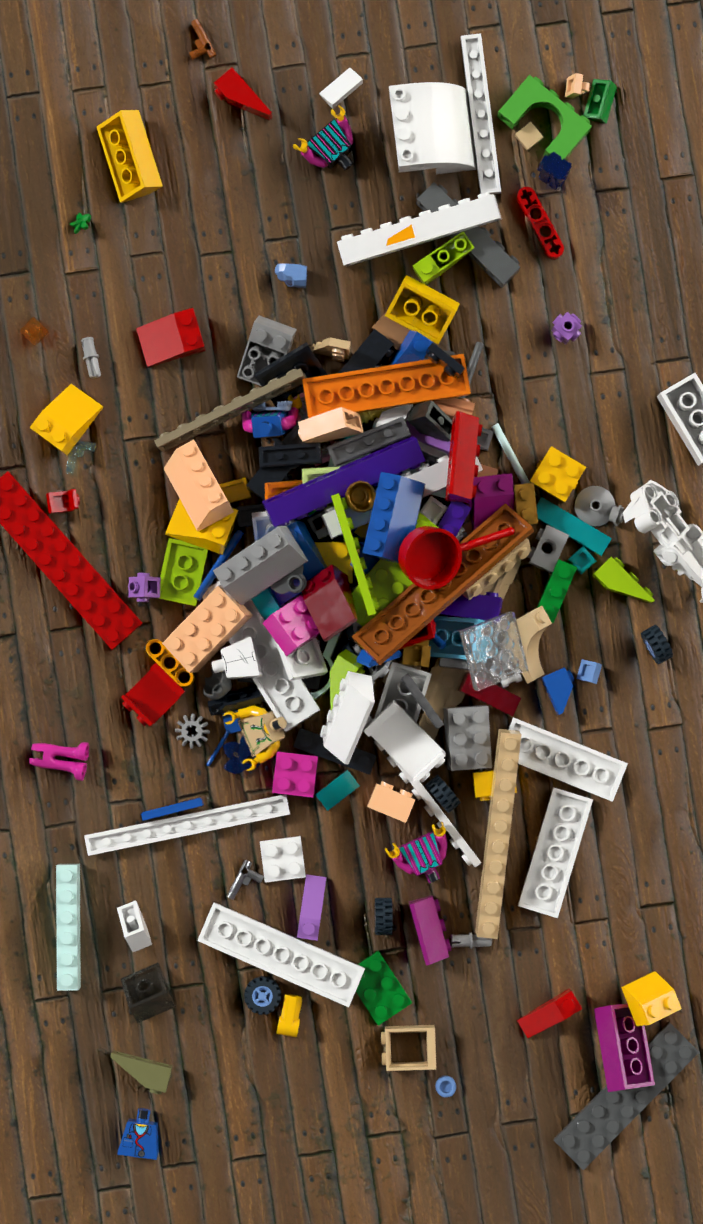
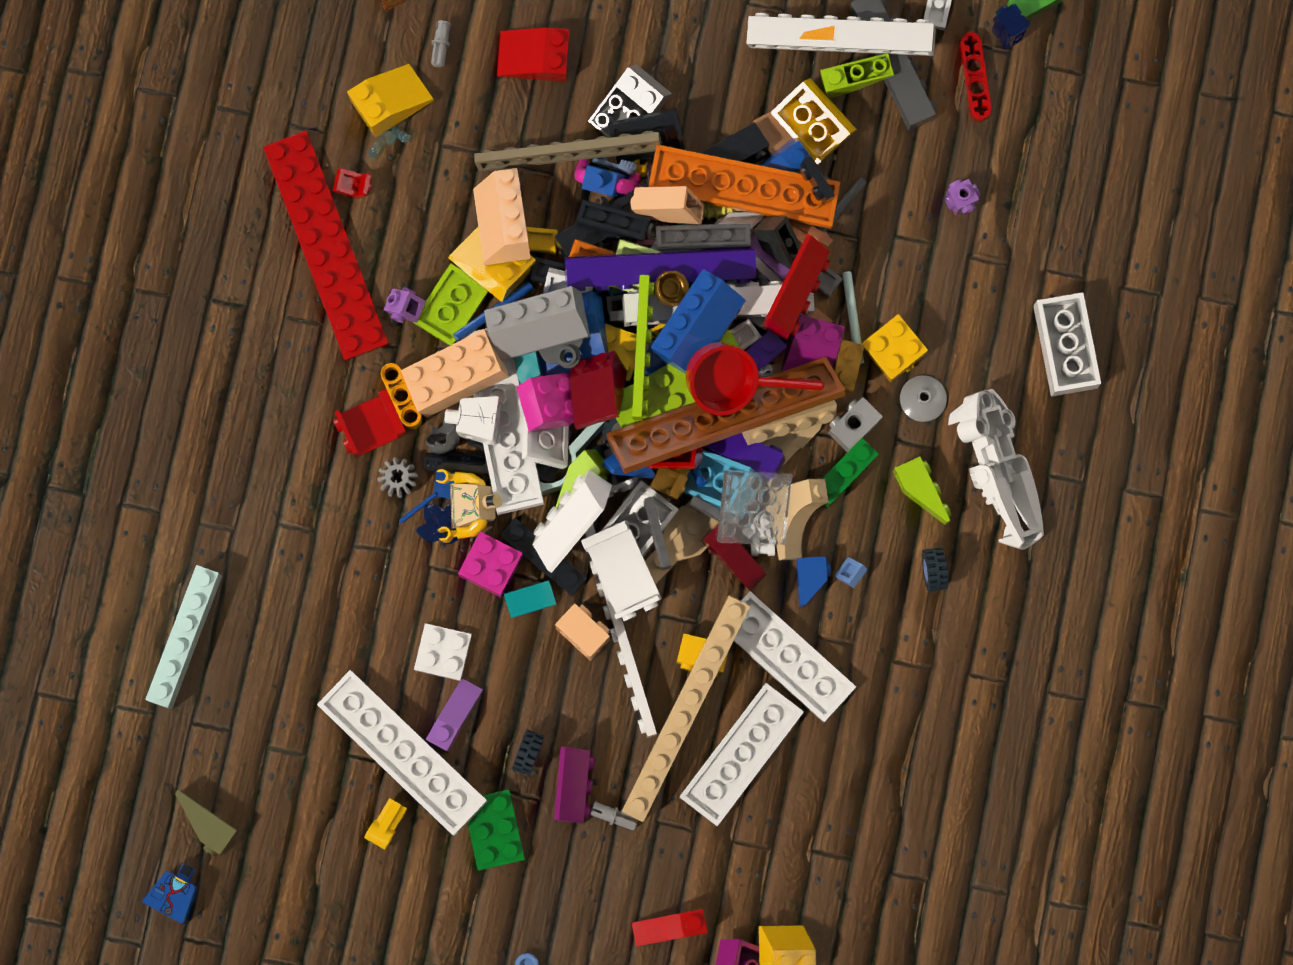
camera: 20 degrees right, 5 degrees down
dark pink piece [29,742,89,781] -> none
white plate [84,794,290,856] -> none
white slope [117,900,152,952] -> none
clear smoke slope [121,963,176,1023] -> none
blue tile [141,797,204,821] -> none
flat silver hose [227,860,264,900] -> none
black wheel [244,976,281,1015] -> none
medium blue rock [275,263,307,288] -> none
tan wing [310,337,351,362] -> none
tan window [381,1025,436,1071] -> none
torso [385,822,448,883] -> none
black wheel [425,775,461,813] -> none
light grey brick [443,705,492,771] -> none
teal tile [536,497,612,556] -> none
teal tile [567,546,596,575] -> none
light grey plate [609,505,624,526] -> none

